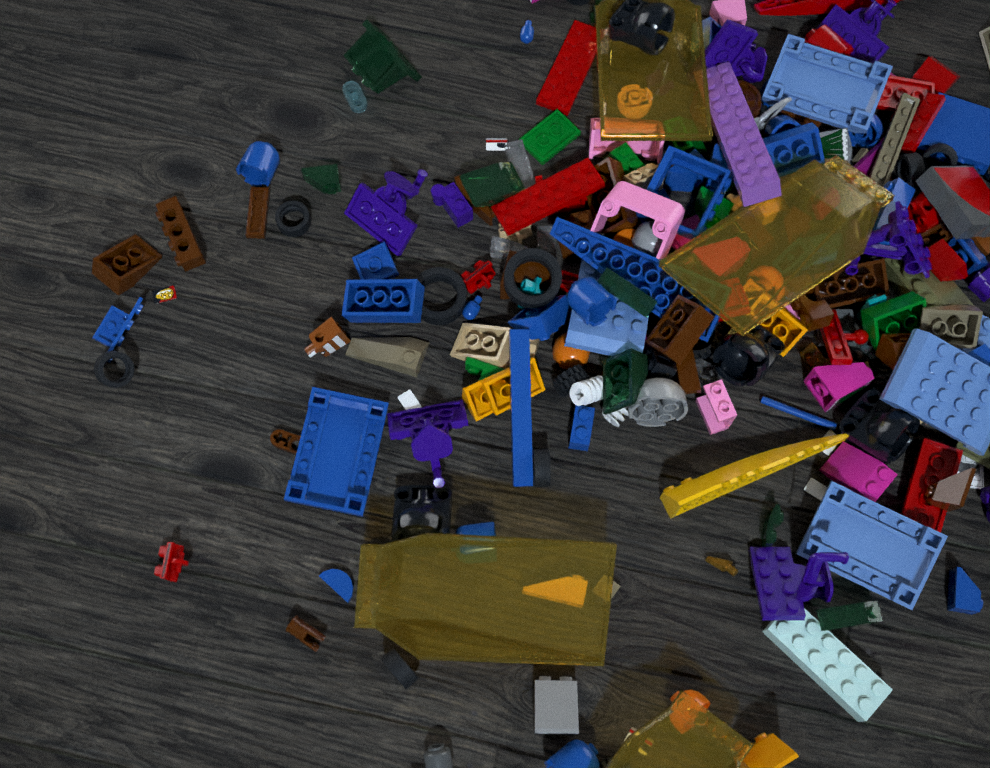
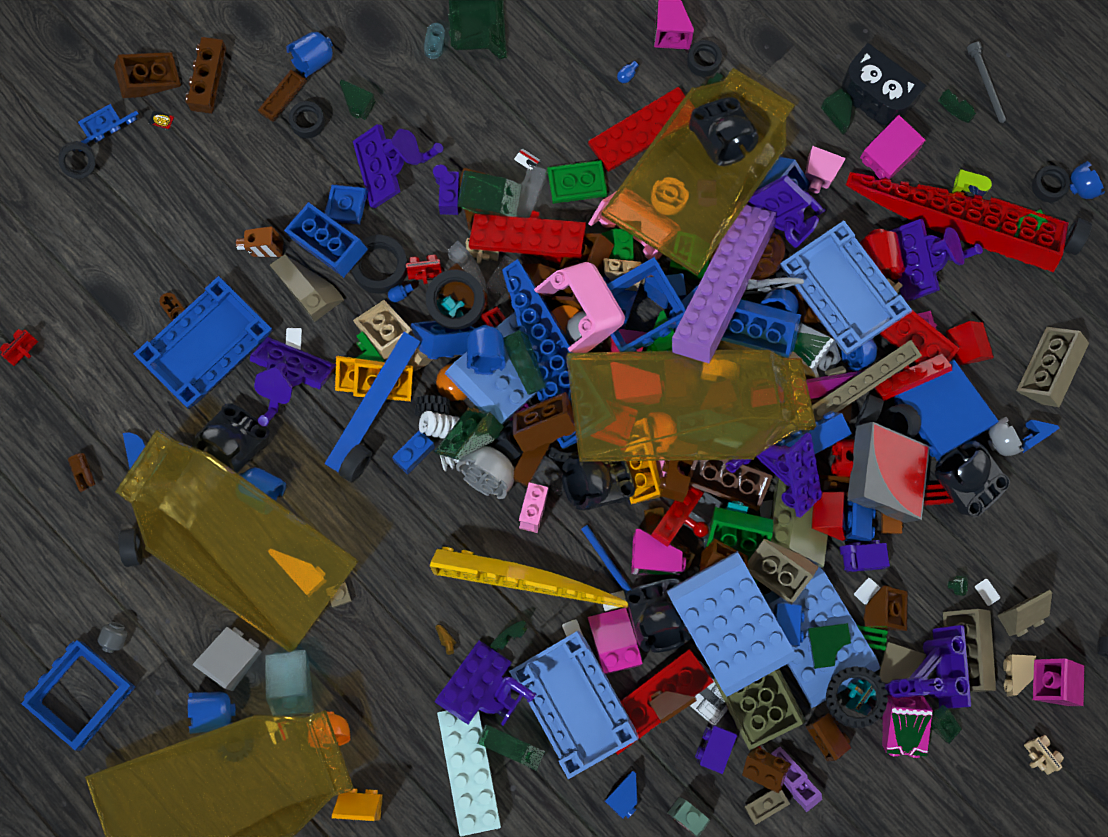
camera: 30 degrees right, 5 degrees up
none -> clear light blue slope [266,650,314,717]

